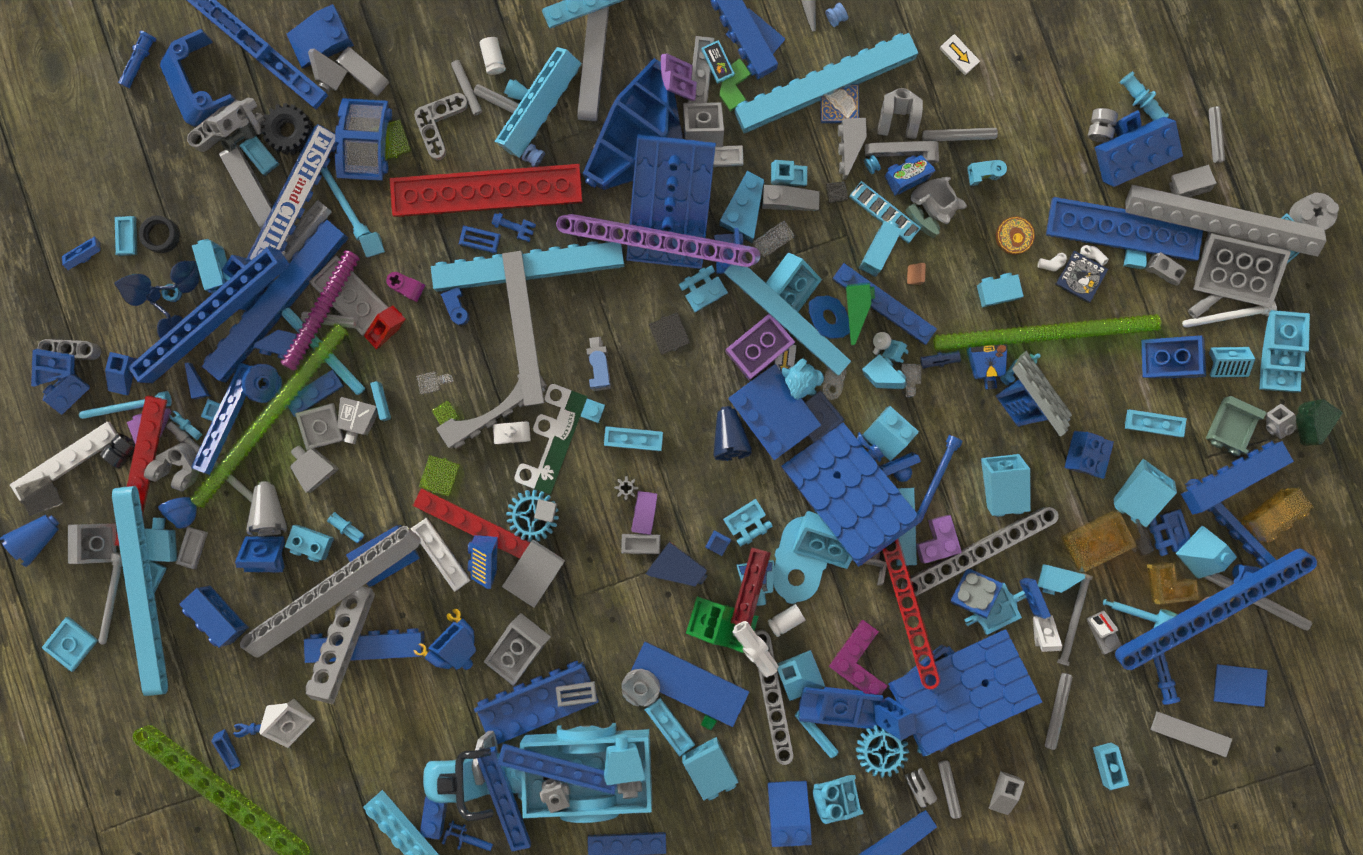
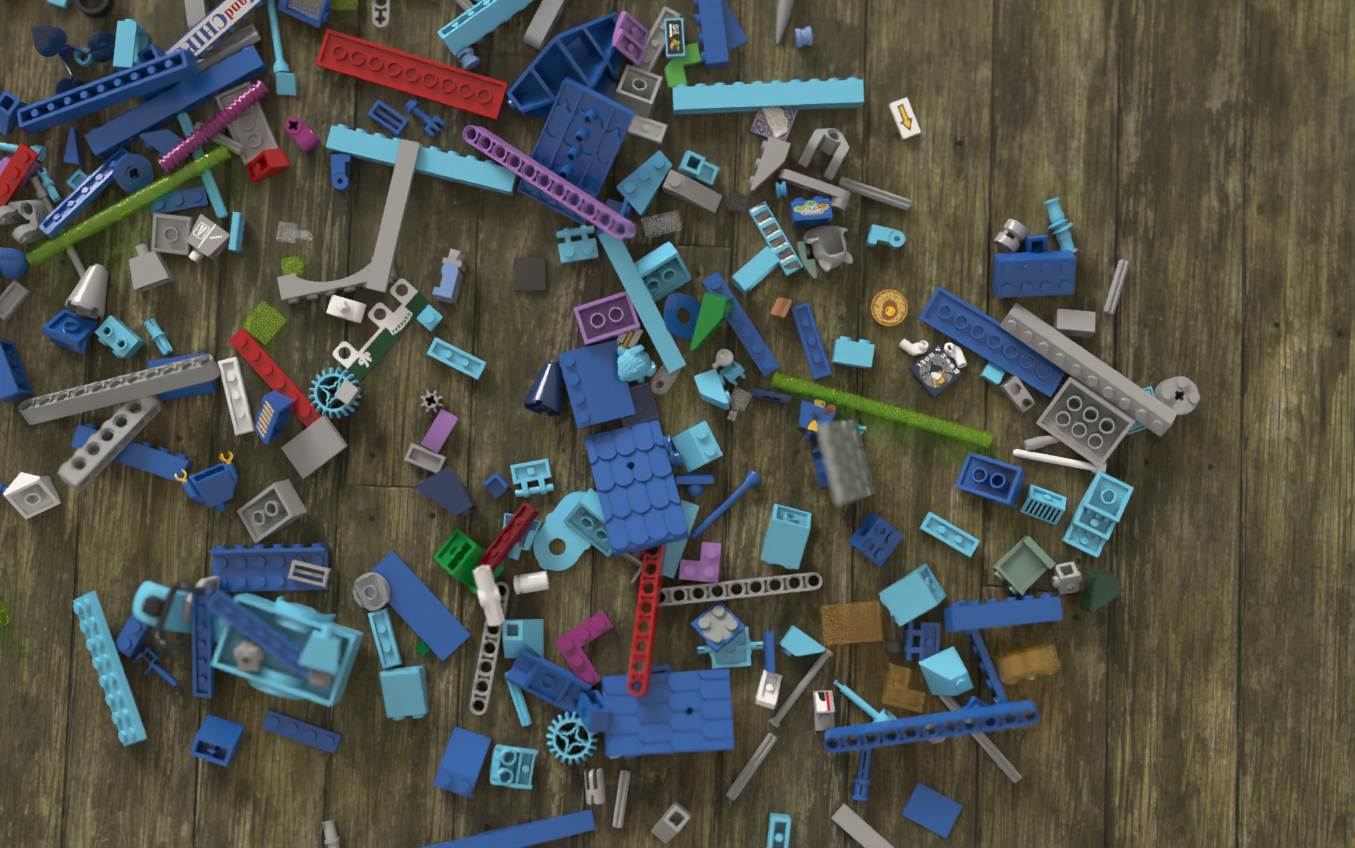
camera: 20 degrees right, 0 degrees up
none -> blue tile [790,302,832,381]

